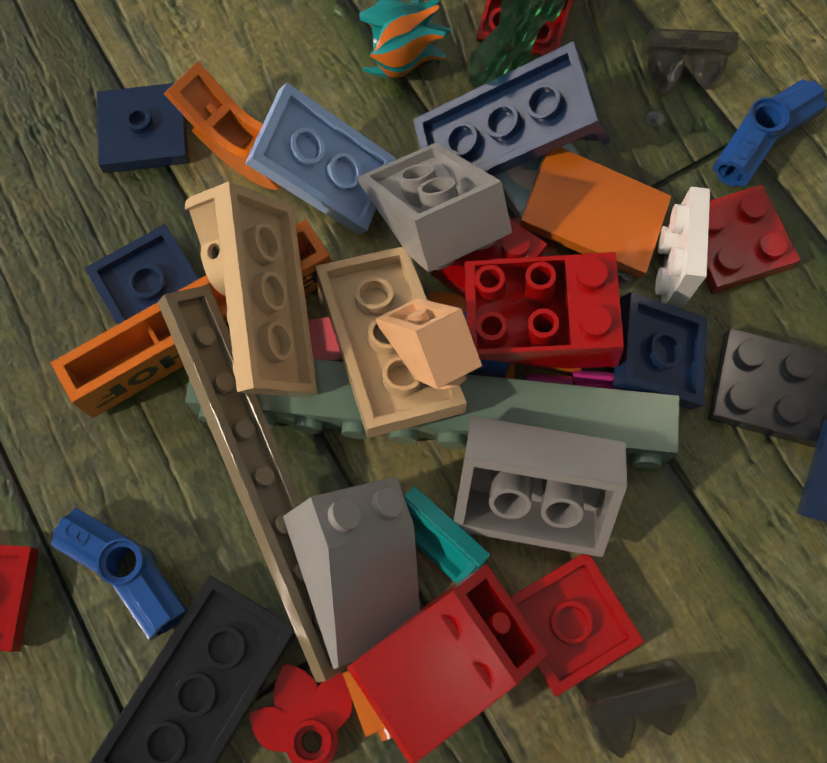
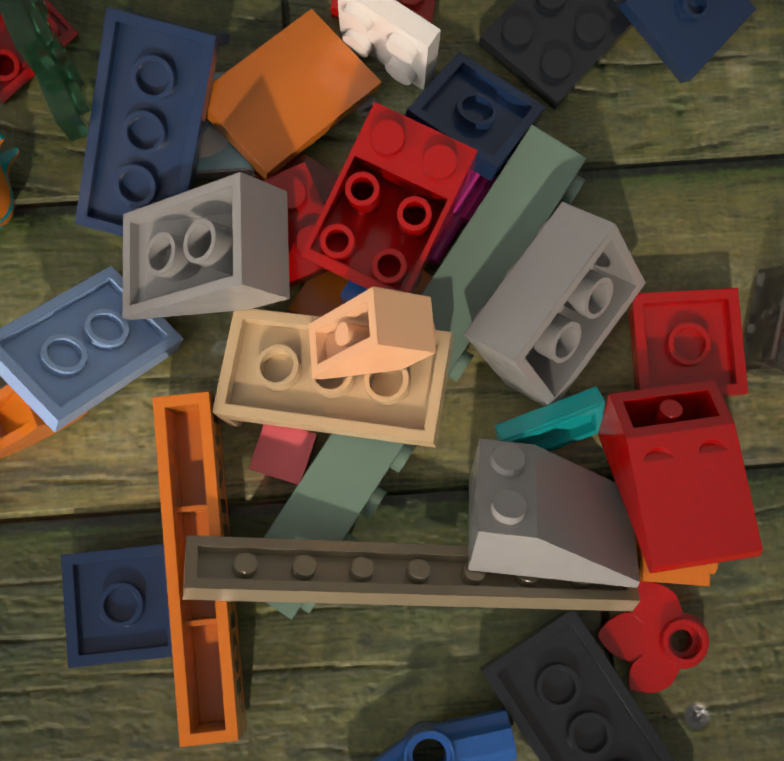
camera: 70 degrees left, 10 degrees up
tan plate [185,181,318,397] -> none

